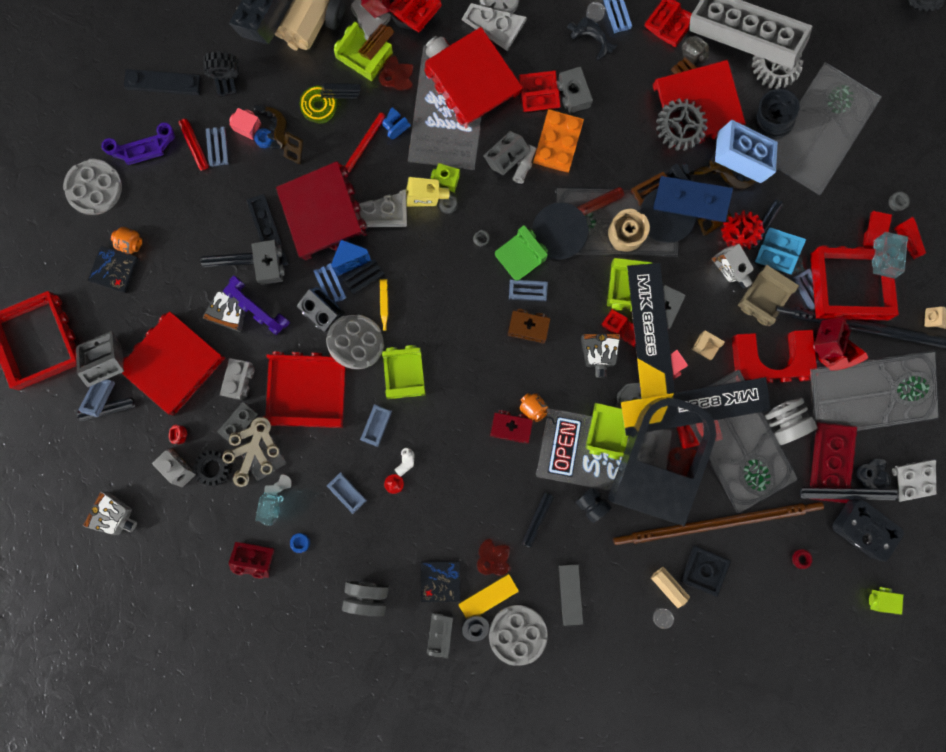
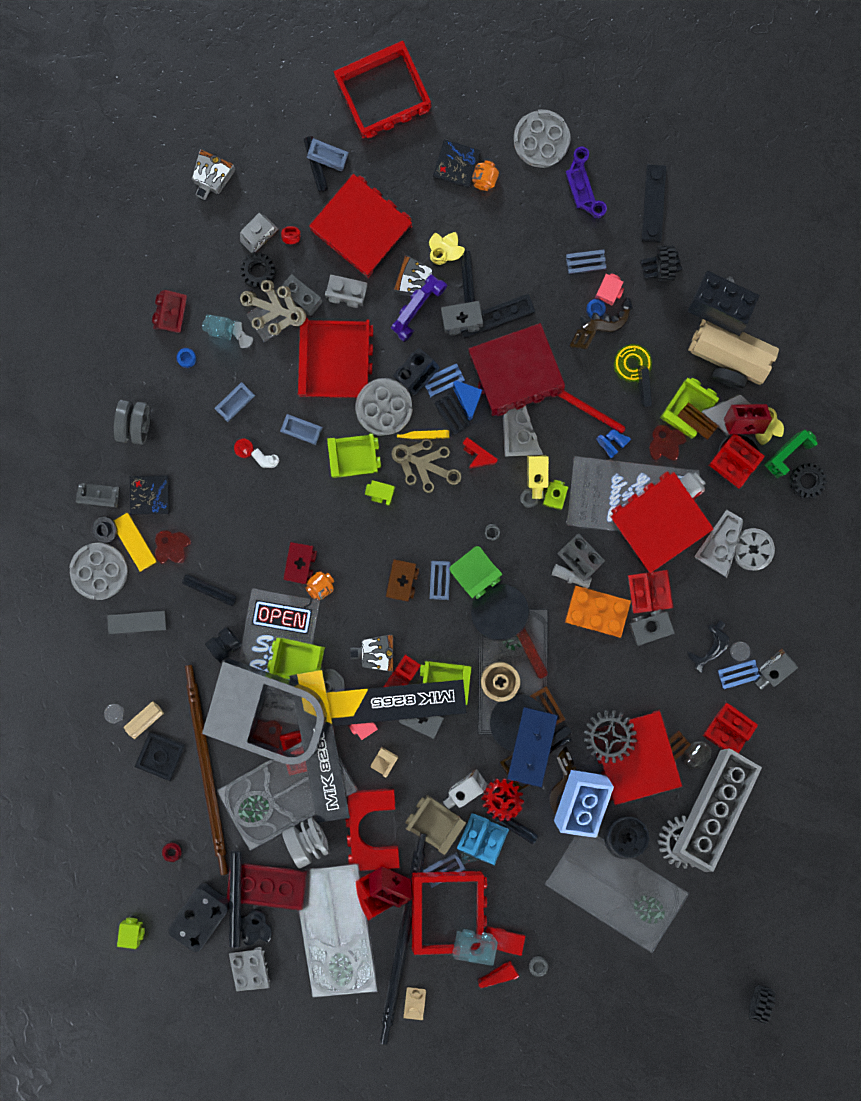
camera: 100 degrees right, 5 degrees up
dark grey window [76,331,124,387] -> none
red axle [178,118,209,171] -> none
none -> lime brick [365,480,395,506]
none -> dark tan plant [392,439,461,493]
none -> light yellow plate [429,232,465,265]
none -> red slope [462,437,498,469]

